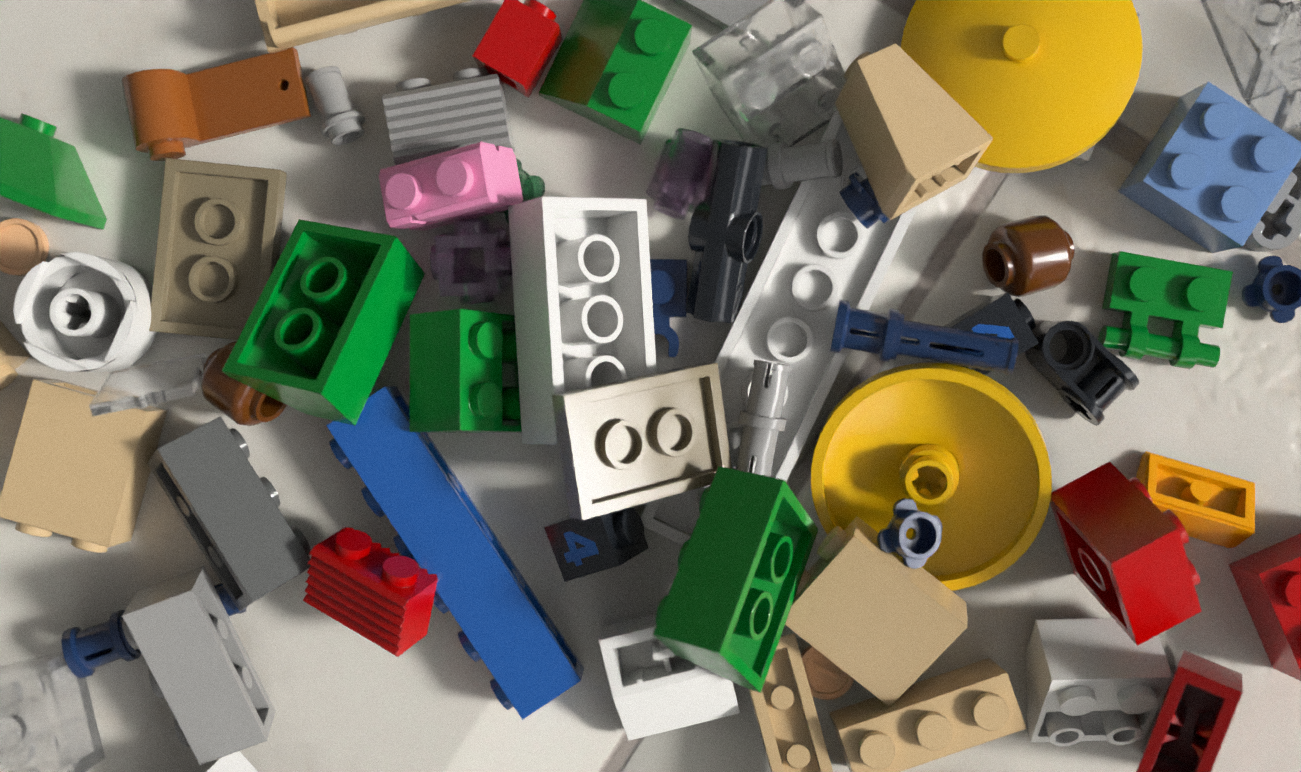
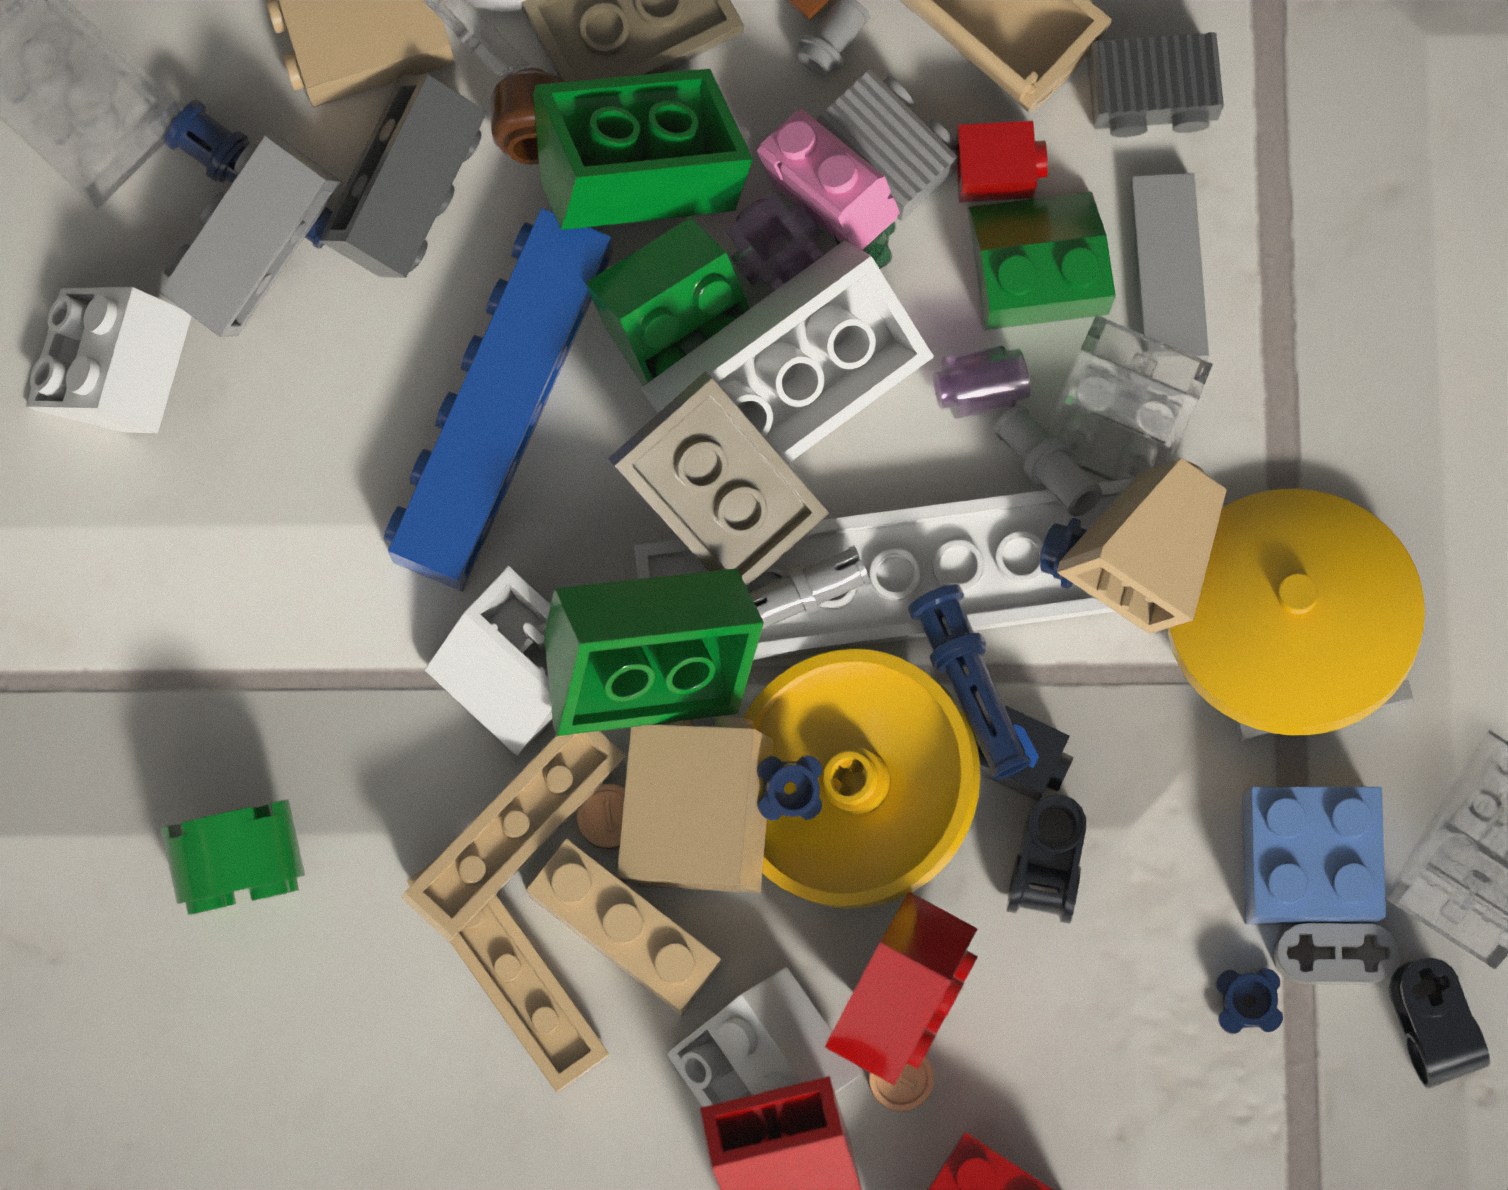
camera: 60 degrees right, 10 degrees down
red brick [303,527,438,657] -> none
black brick [544,506,649,582] -> none
dark blue plate [650,259,687,358] -> none
black piece [686,139,768,323] -> none
reddish brown head [982,215,1075,297] -> none
green plate [1098,251,1233,369] -> none
light orange slope [1136,451,1255,548] -> none

